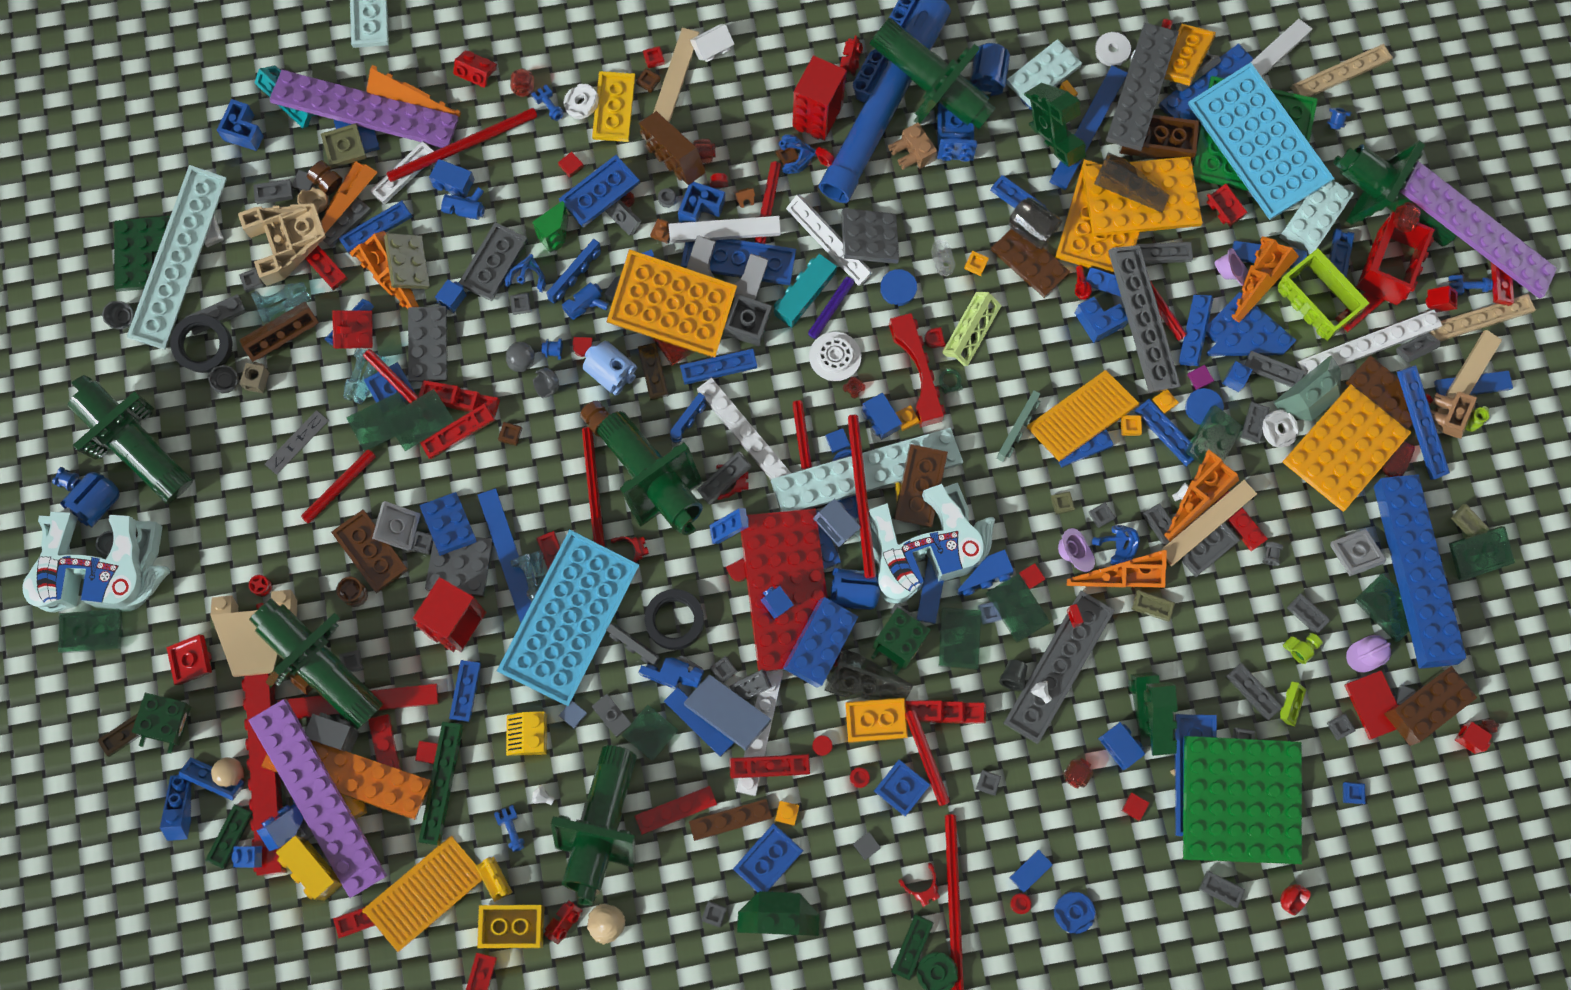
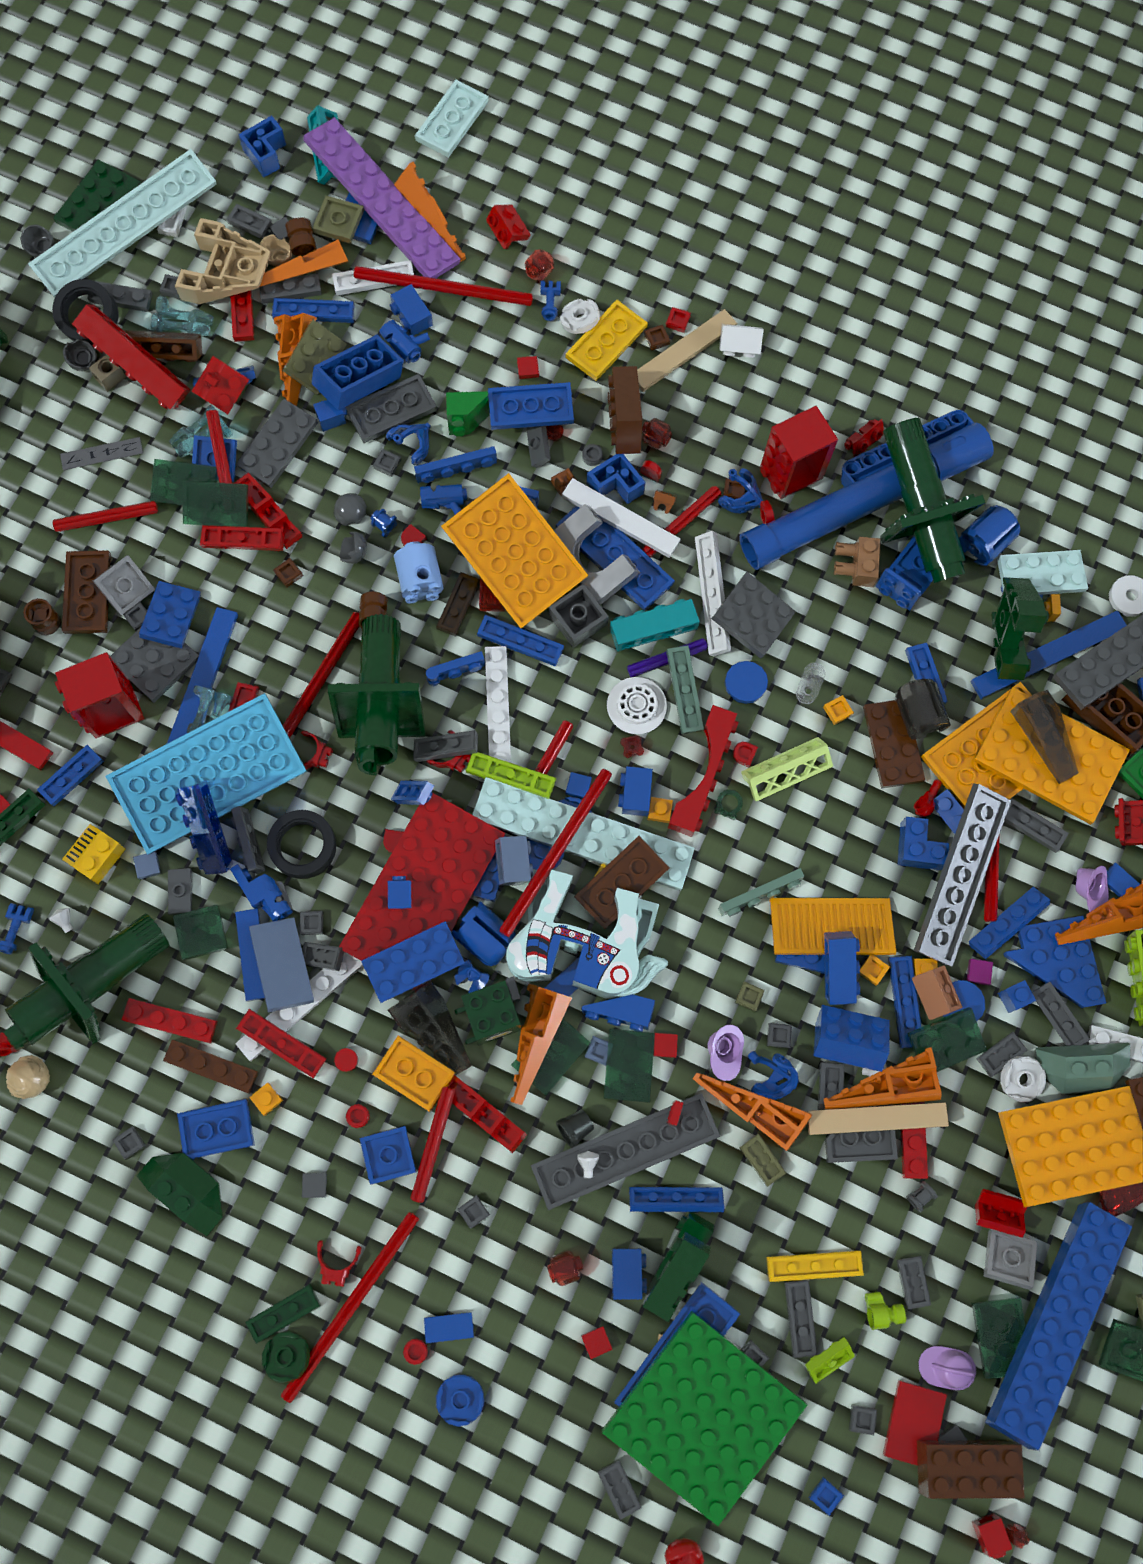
camera: 35 degrees right, 0 degrees up
none -> red brick [72,304,191,410]
none -> clear blue slope [176,780,233,875]
none -> blue brick [311,335,404,410]
none -> blue piece [455,960,490,993]
none -> lime plate [466,752,556,799]
none -> orange wedge [510,983,572,1105]
none -> blue tile [629,1187,725,1212]
none -> sand green plate [666,646,704,734]
none -> yellow tile [766,1251,864,1282]
none -> blue brick [814,1005,890,1072]
none -> blue brick [824,931,860,1005]
none -> nougat panel [912,965,963,1020]
none -> red bracket [975,1189,1027,1238]

